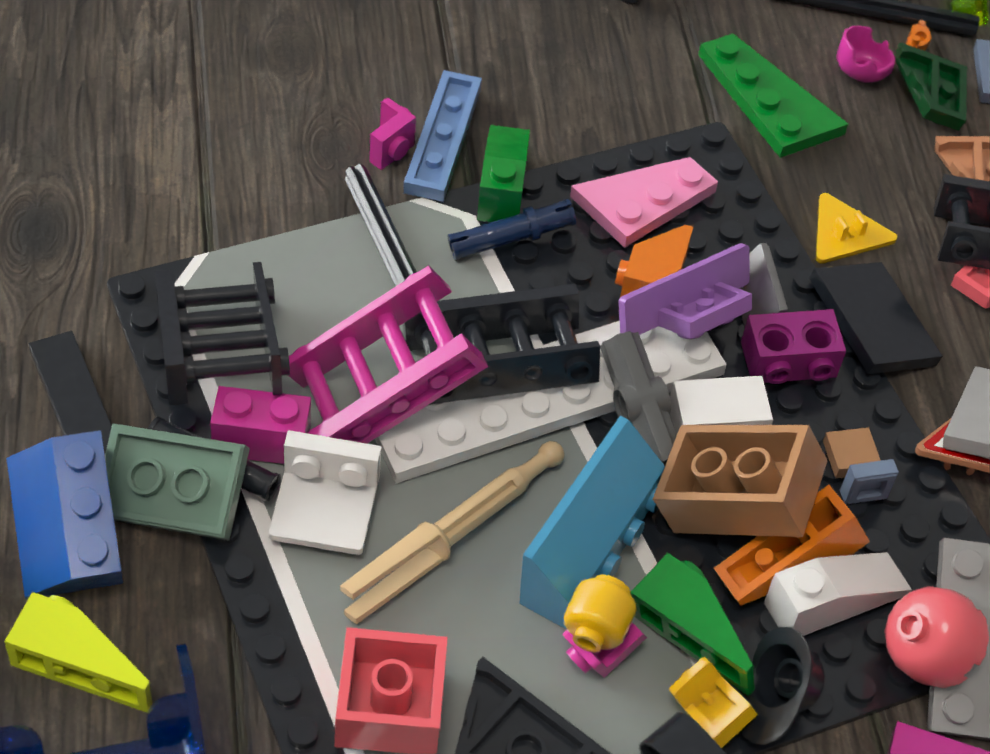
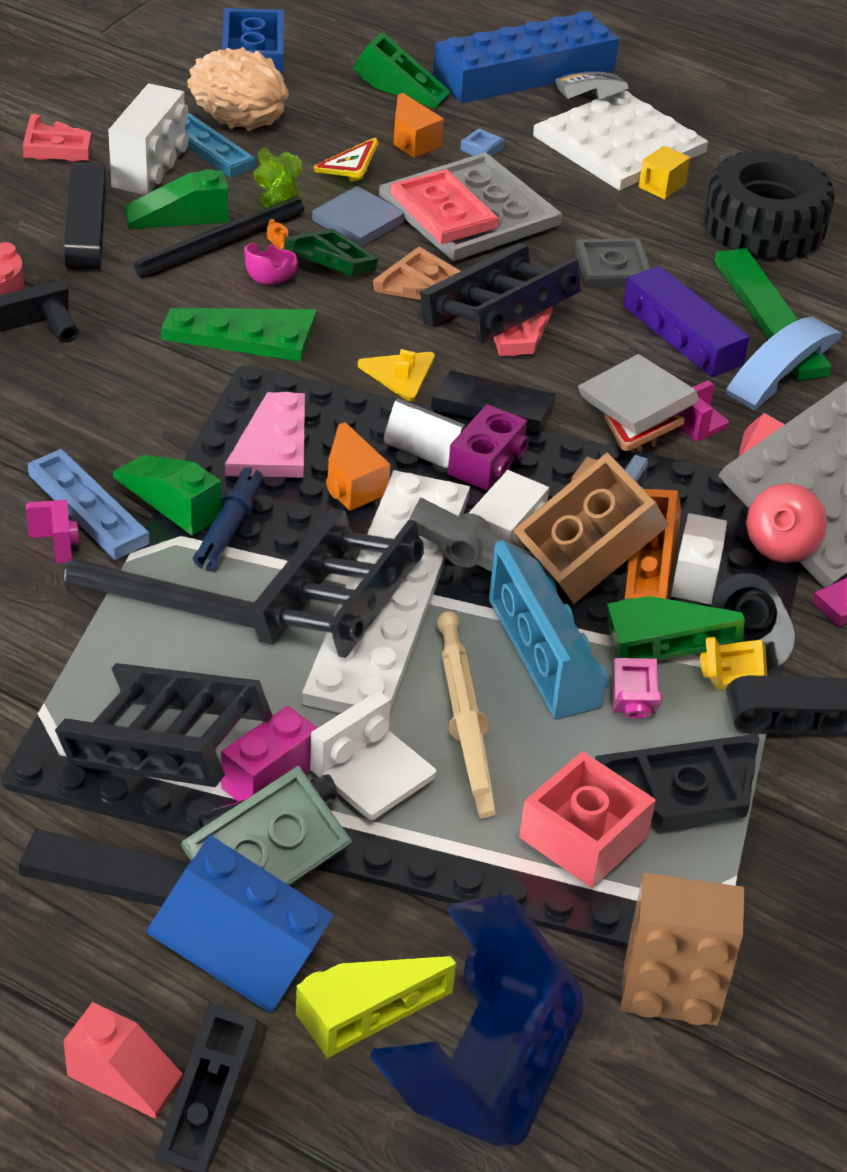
camera: 50 degrees left, 10 degrees down
dark pink fence [288,265,488,444] -> none
yellow head [564,575,636,652] -> none
medium lavender bracket [619,243,752,339] -> none

